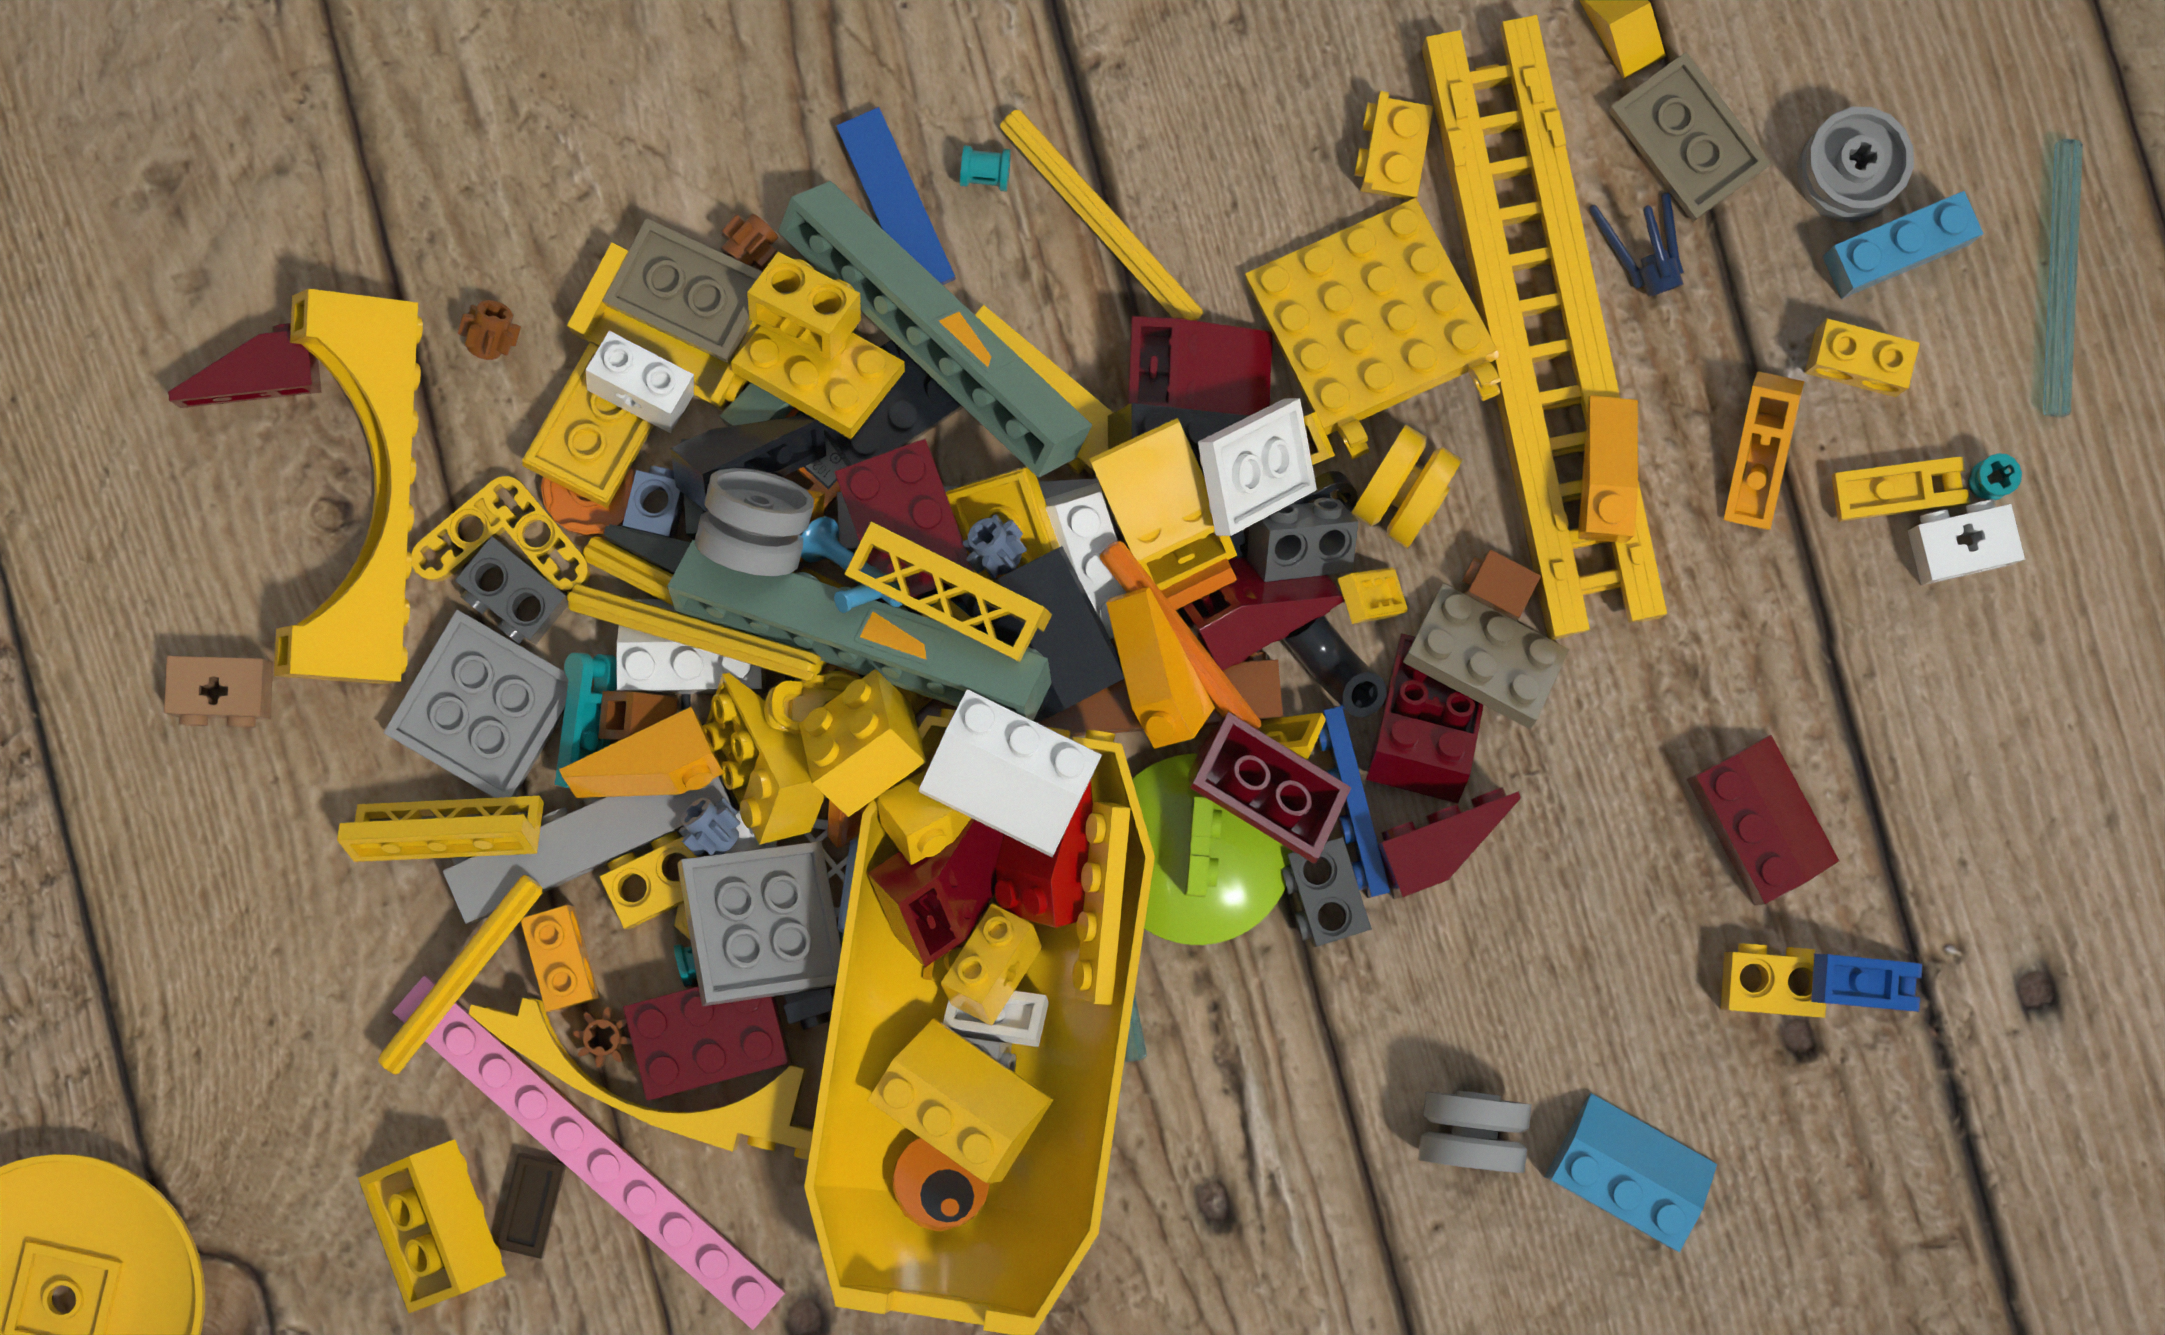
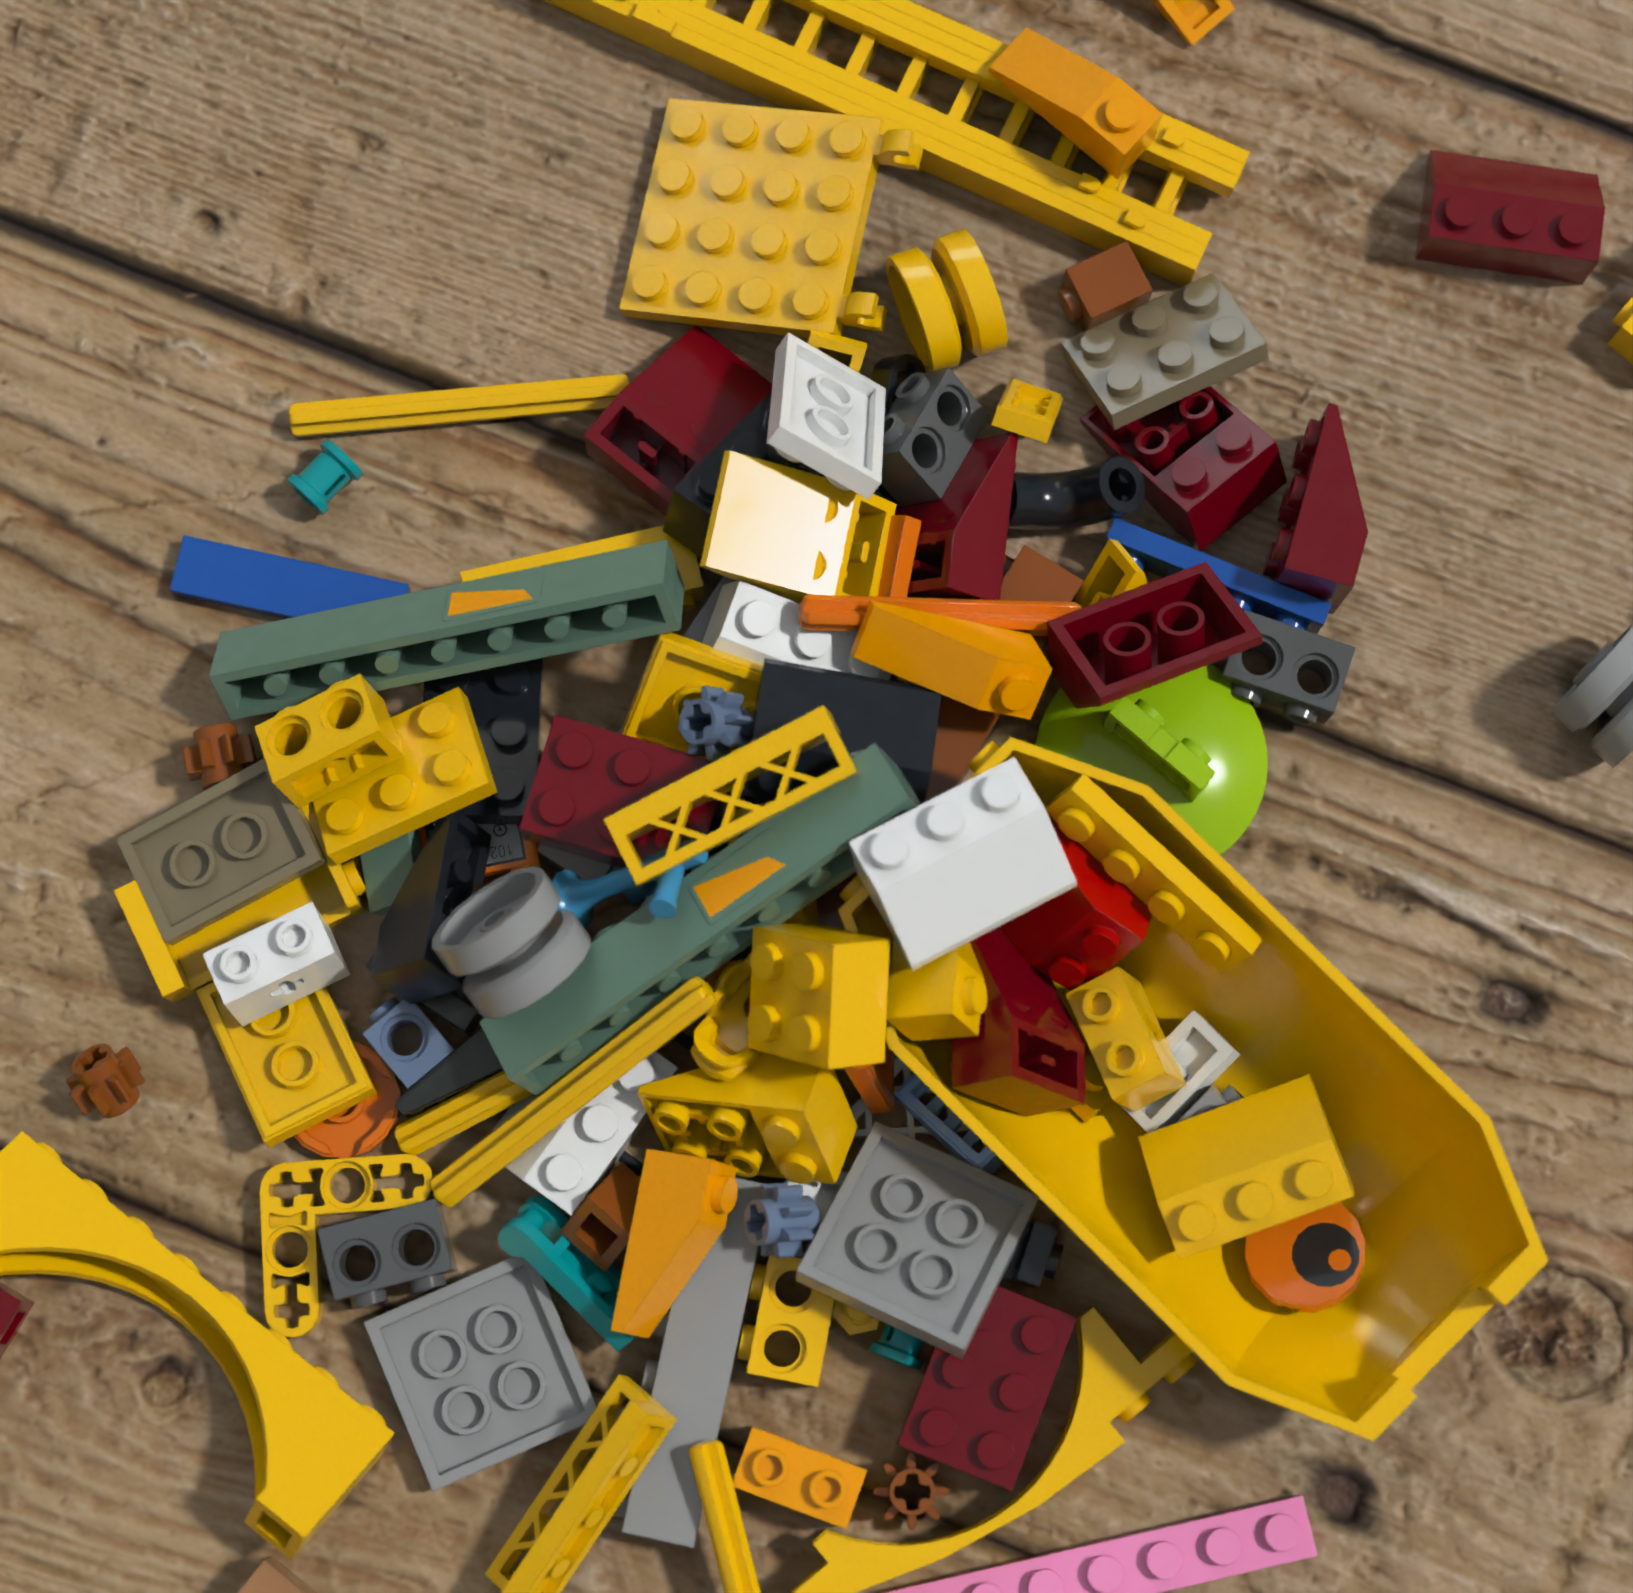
camera: 55 degrees left, 5 degrees down
yellow bracket [1354,90,1433,200] -> none

